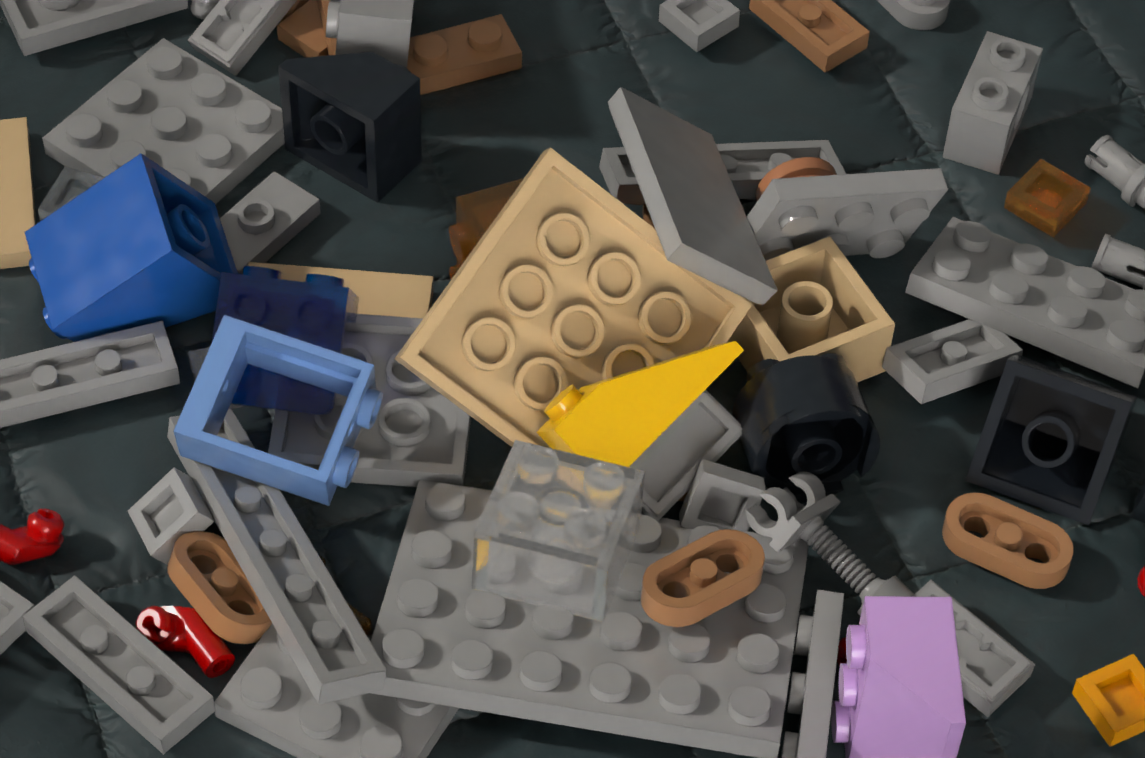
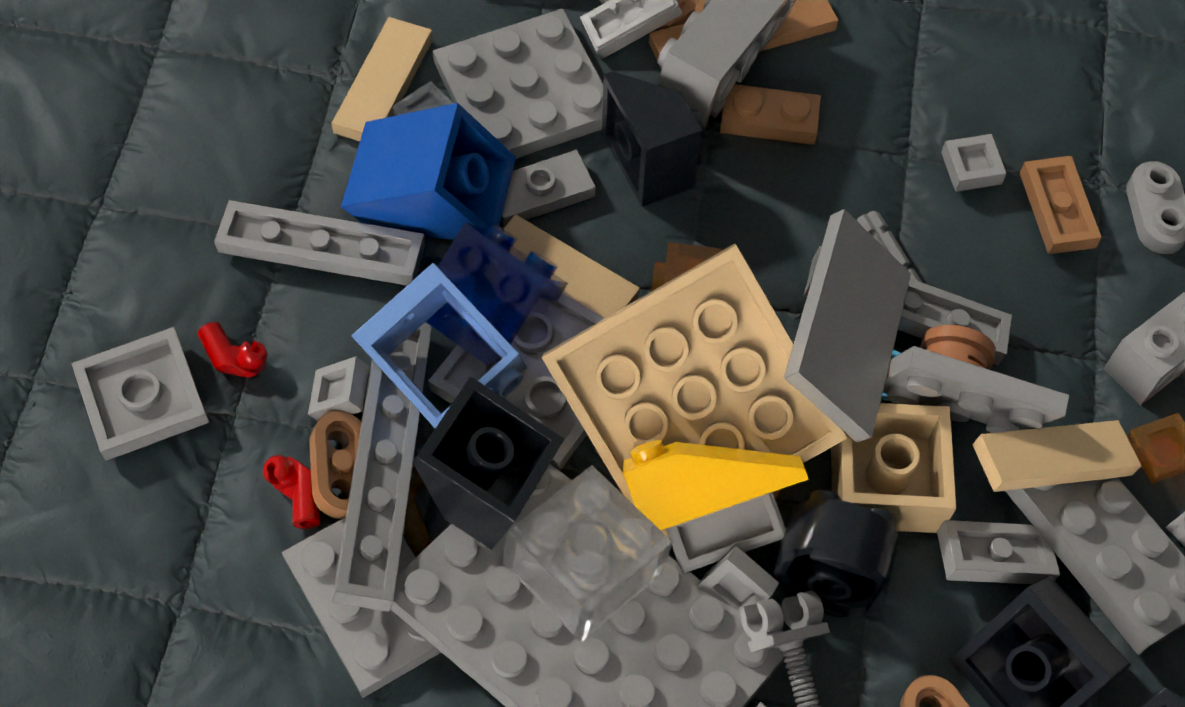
camera: 30 degrees right, 10 degrees up
light grey plate [22,575,215,755] -> none
medium nougat plate [641,529,765,627] -> none
none -> black slope [413,376,564,550]
none -> tan tile [972,420,1142,492]

